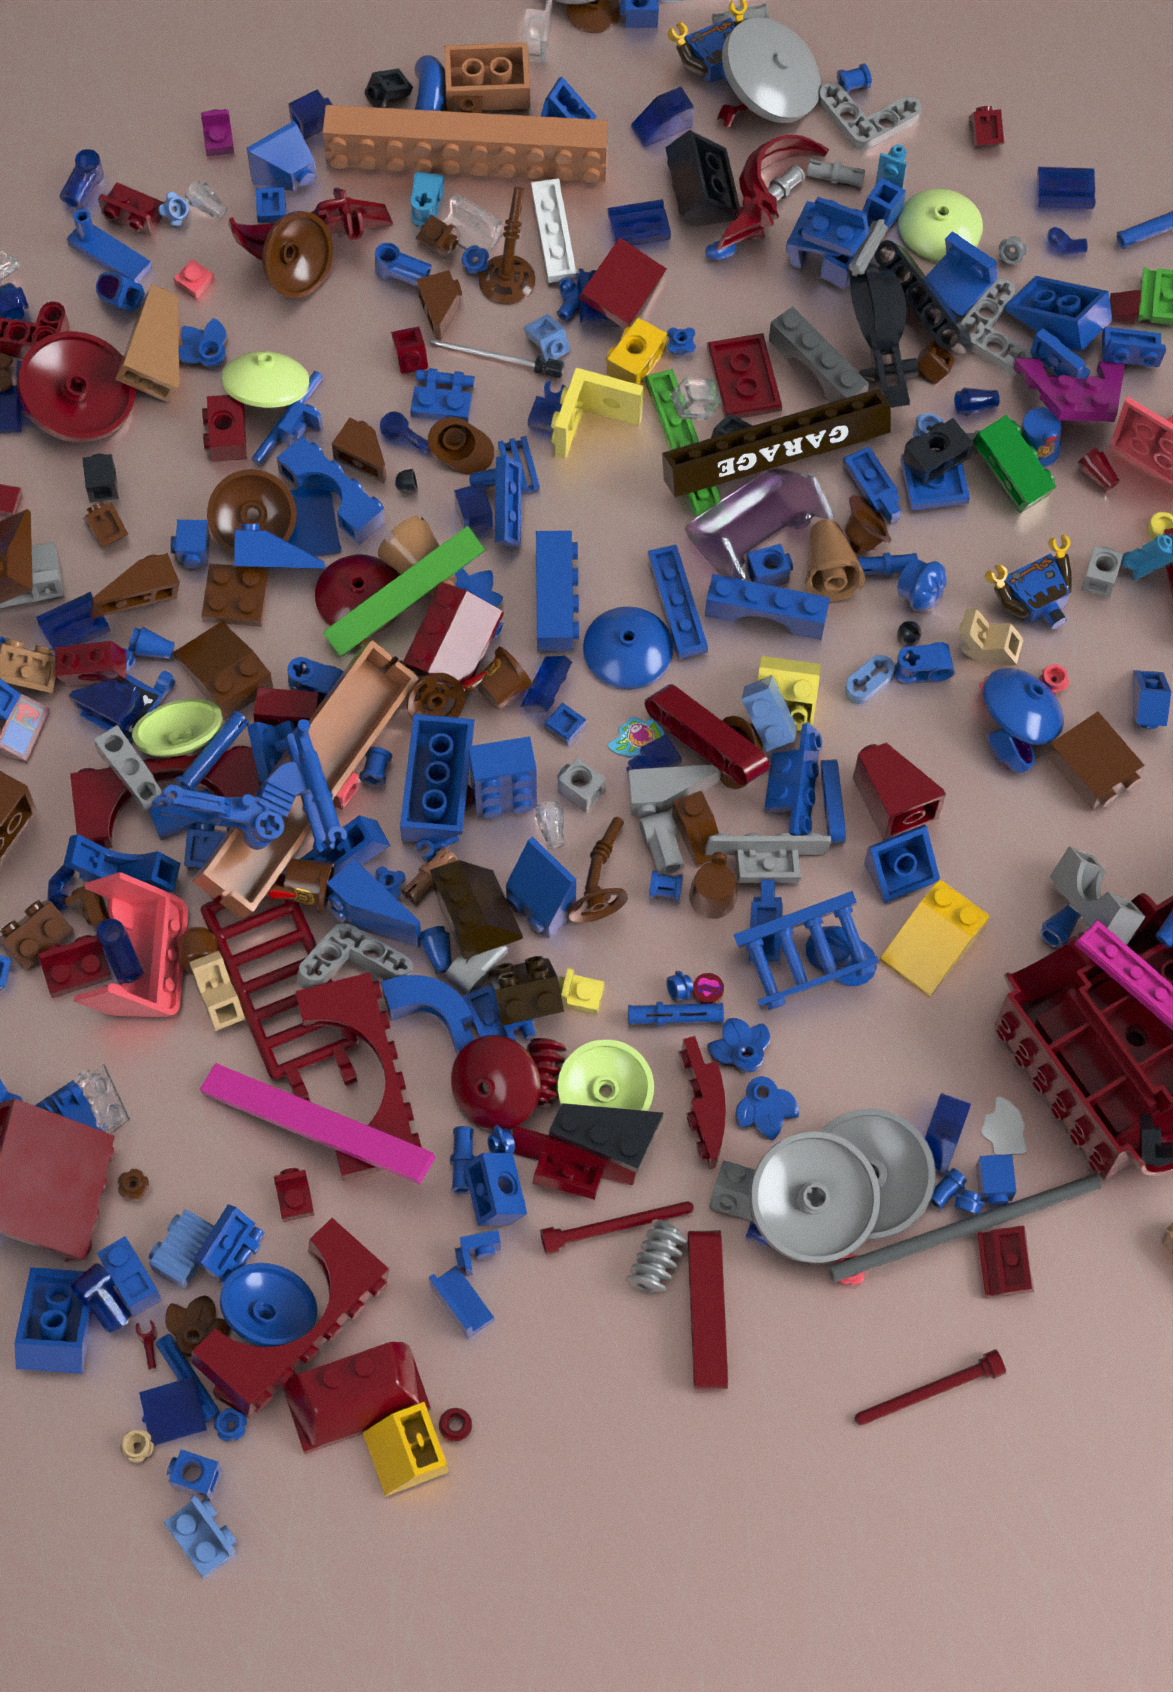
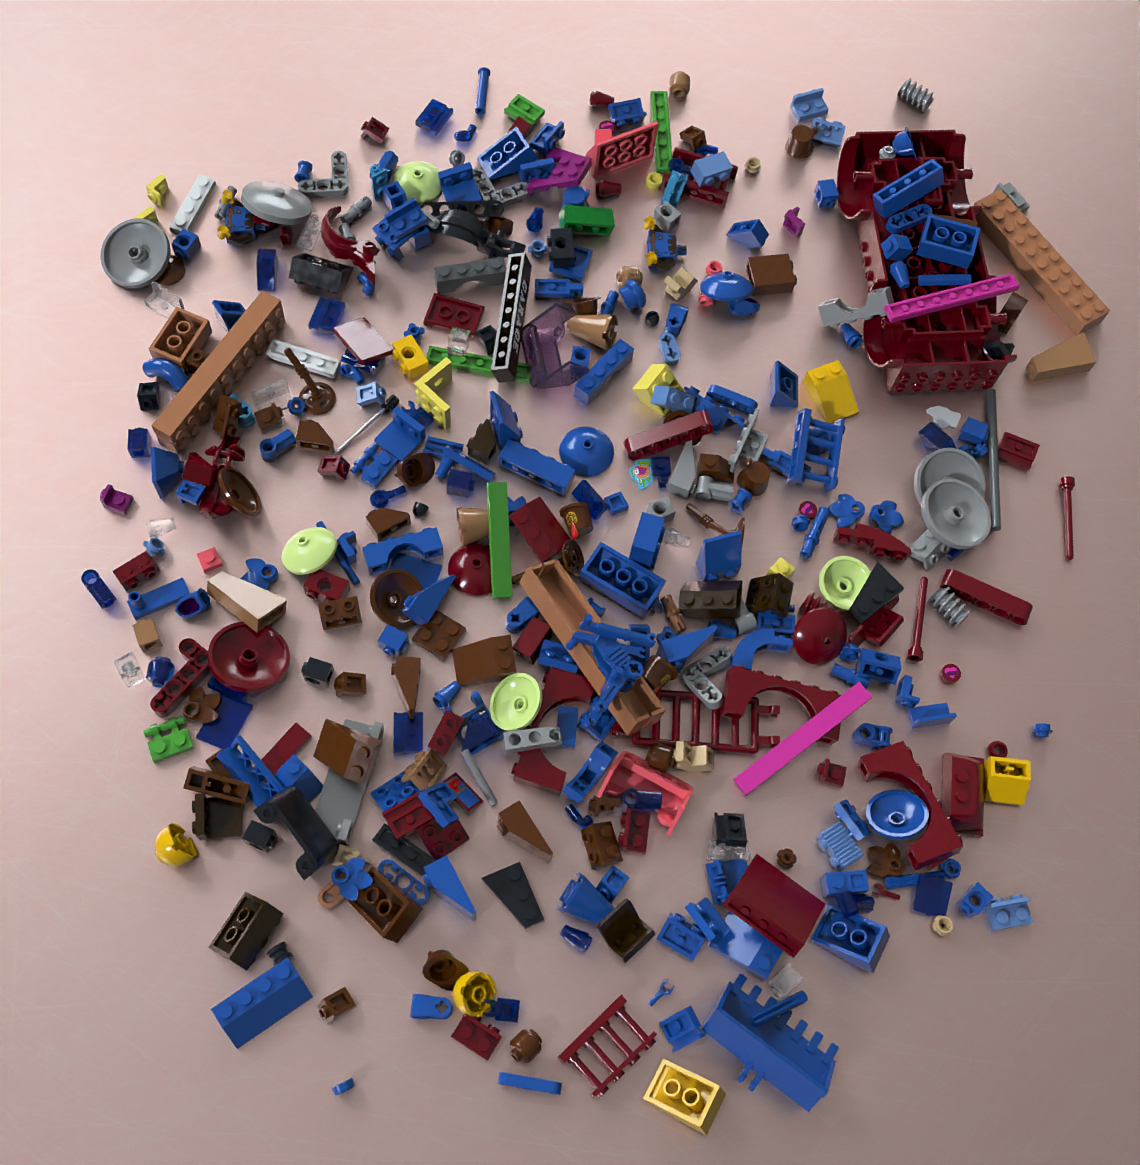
camera: 70 degrees left, 0 degrees up
blue pin [175,711,249,791] -> none
blue plate [648,544,708,659] -> none
dark red slope [853,742,946,841] -> none
none -> medium nougat brick [133,618,163,653]
none -> dark red slope [183,452,216,486]
none -> reddish brown bracket [213,394,242,440]
none -> clear hinge [296,214,321,251]
none -> reddish brown bracket [318,596,362,630]
none -> blue piece [370,150,399,183]
none -> blue bracket [374,406,426,462]
none -> light grey bar [461,749,498,805]
none -> dark brown slope [466,418,496,465]
none -> blue slope [489,391,523,450]
none -> medium nougat head [616,266,643,288]
none -> black plate [714,812,747,847]
none -> blue piece [852,723,893,750]
none -> dark red tile [940,664,961,684]
none -> blue plate [1032,723,1053,738]

